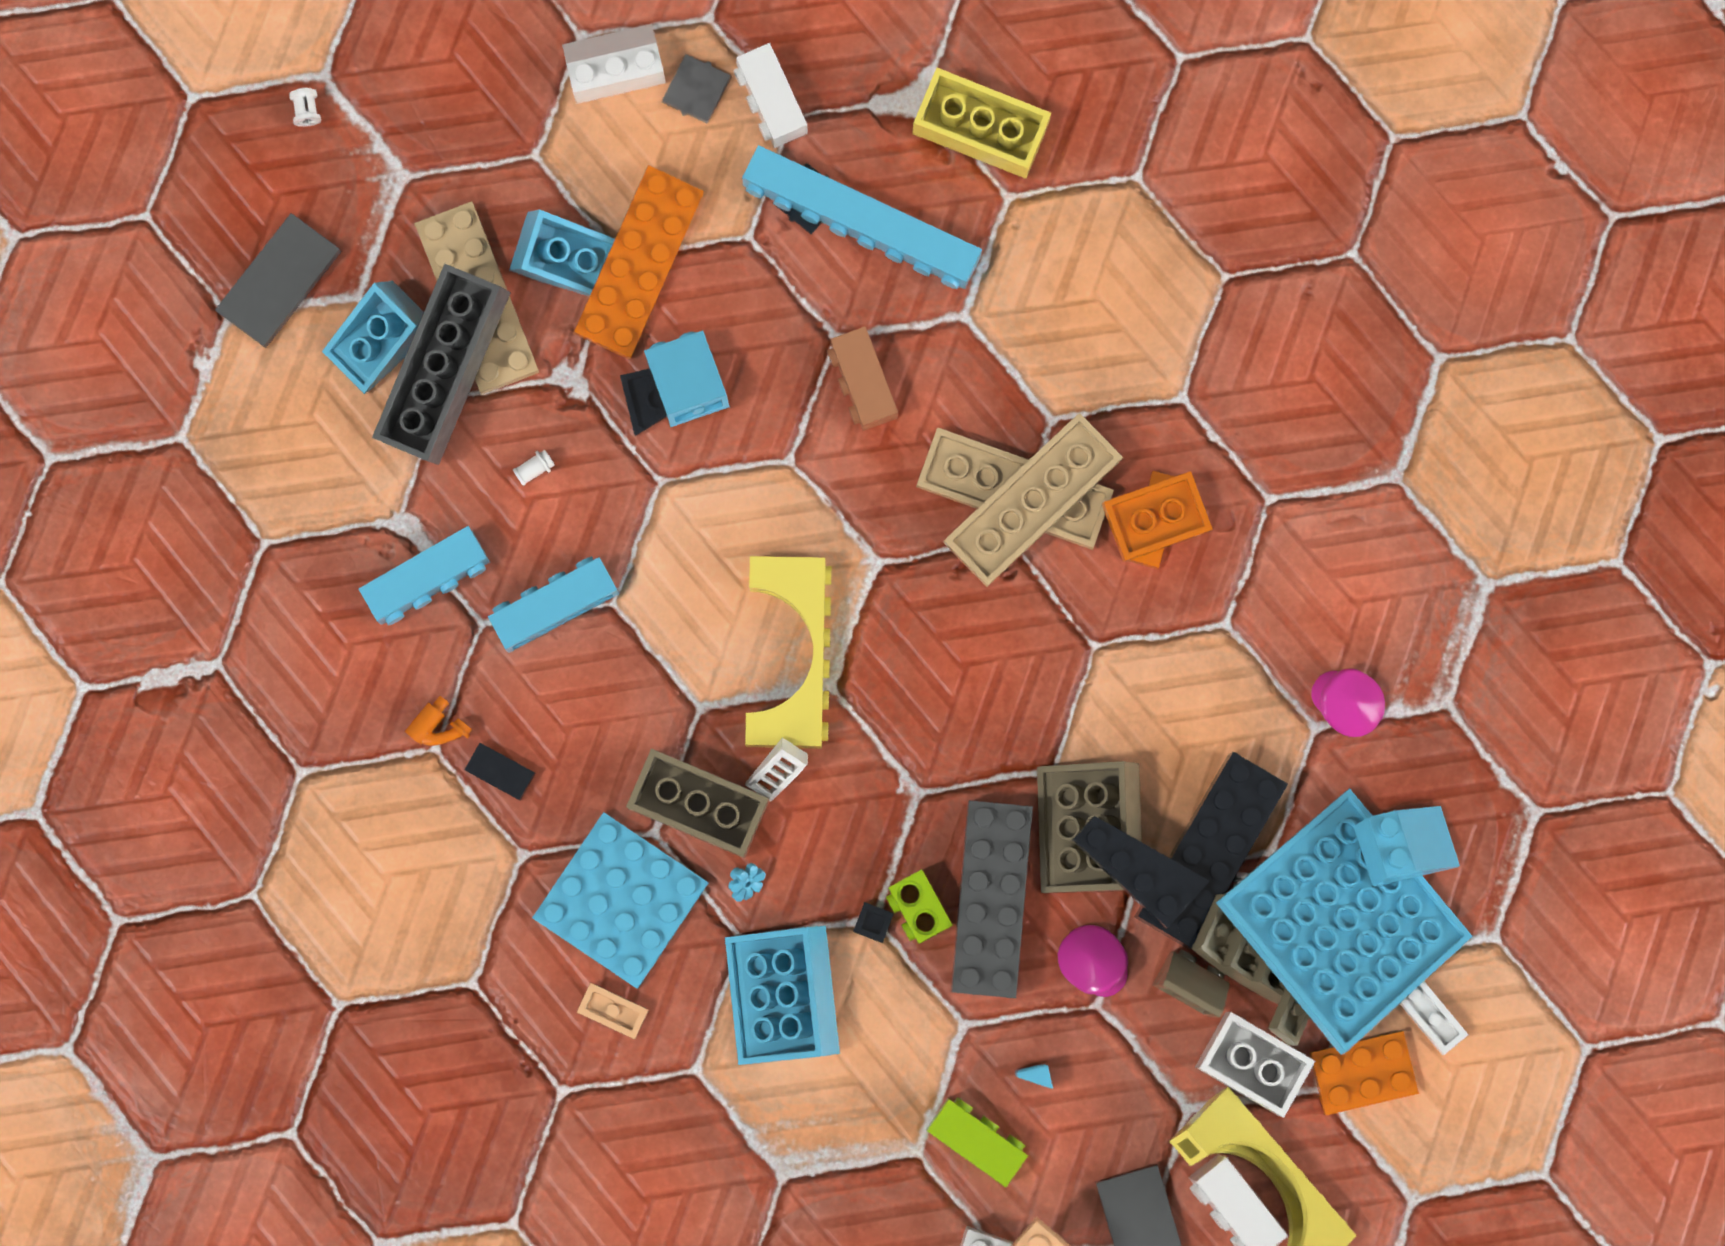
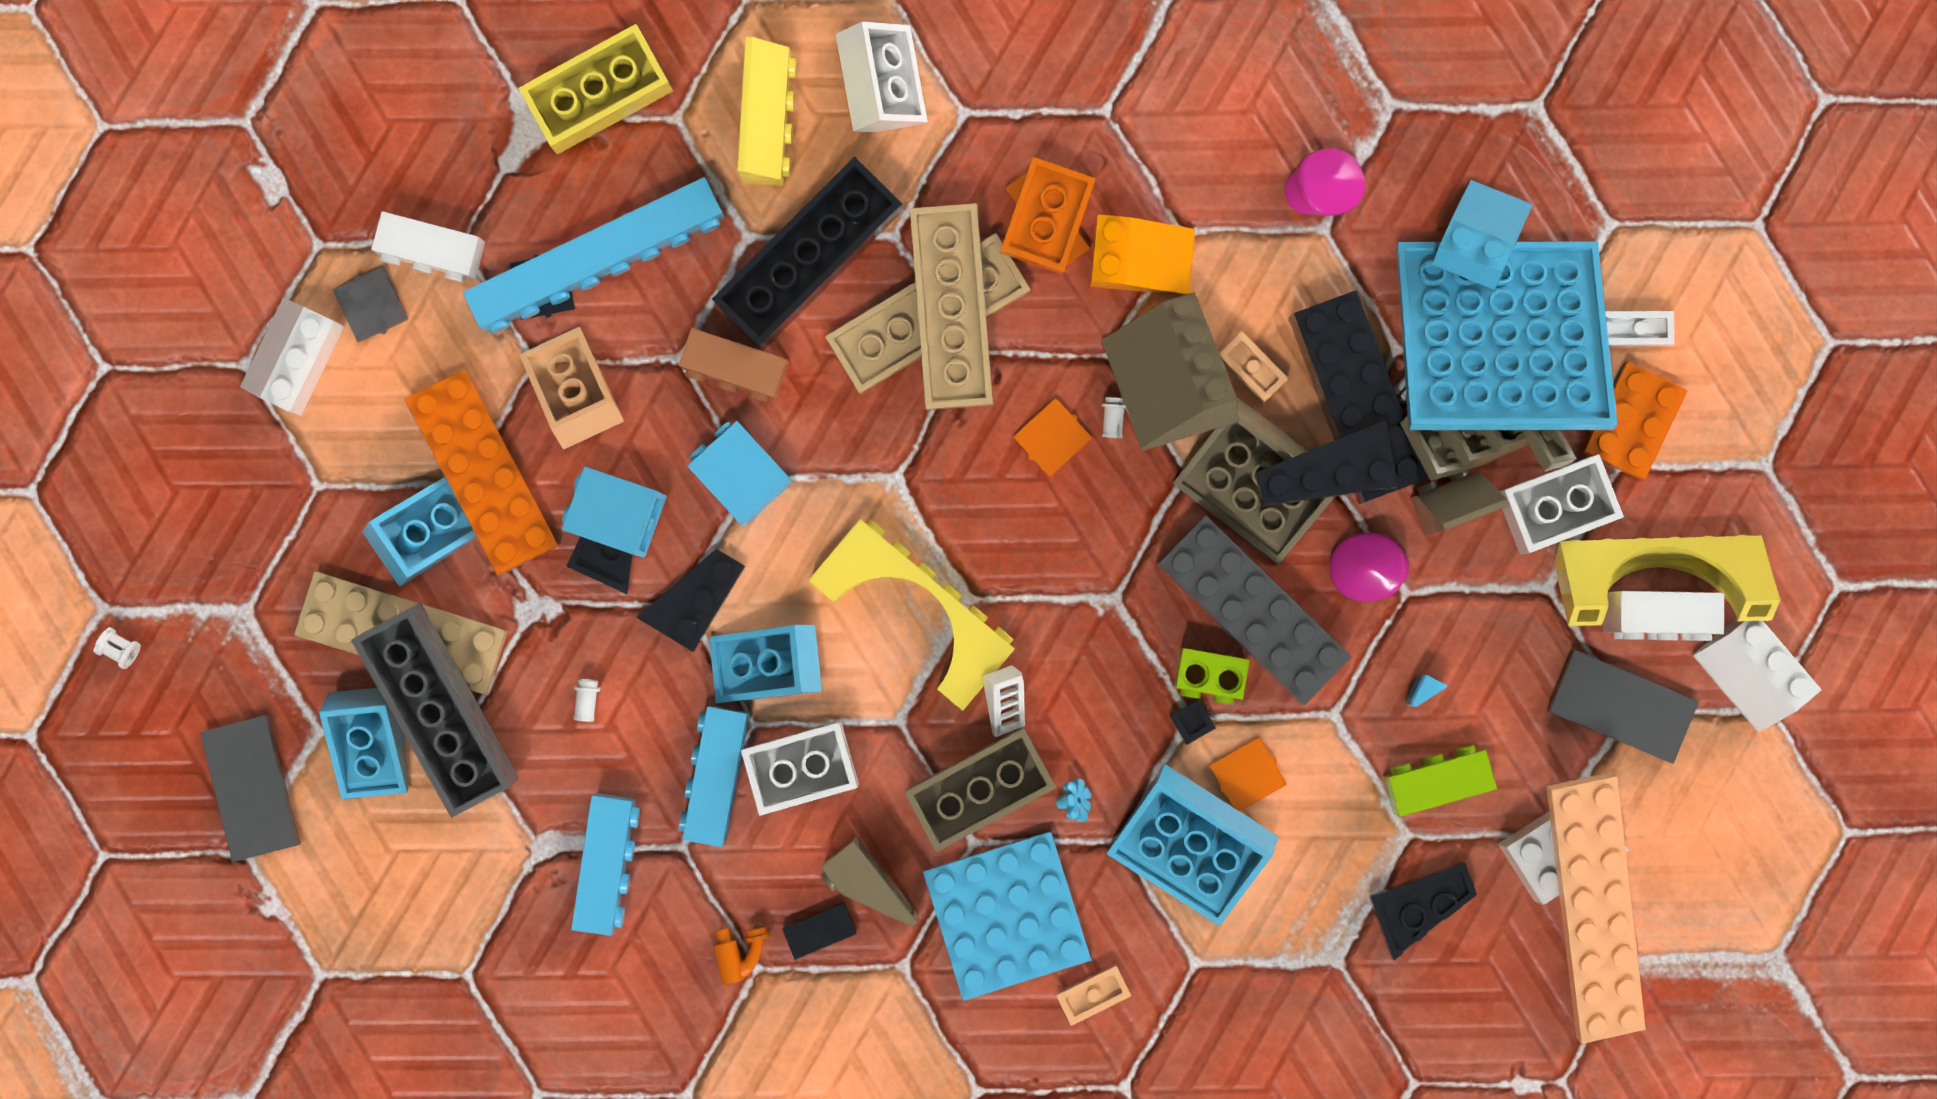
camera: 45 degrees left, 5 degrees up
none -> light nougat slope [519,326,624,450]
none -> black wing [636,549,746,652]
none -> medium azure panel [687,421,793,527]
none -> medium azure slope [709,625,822,703]
none -> black brick [712,156,903,351]
none -> light yellow slope [737,37,797,186]
none -> white brick [741,721,859,816]
none -> dark tan slope [821,836,919,927]
none -> white slope [835,22,928,132]
none -> orange piece [1013,398,1093,478]
none -> light orange slope [1090,214,1195,295]
none -> white pin [1101,397,1126,439]
none -> dark tan slope [1102,292,1239,451]
none -> orange piece [1208,736,1287,811]
none -> light nougat plate [1219,332,1289,403]
none -> black wing [1369,862,1477,961]

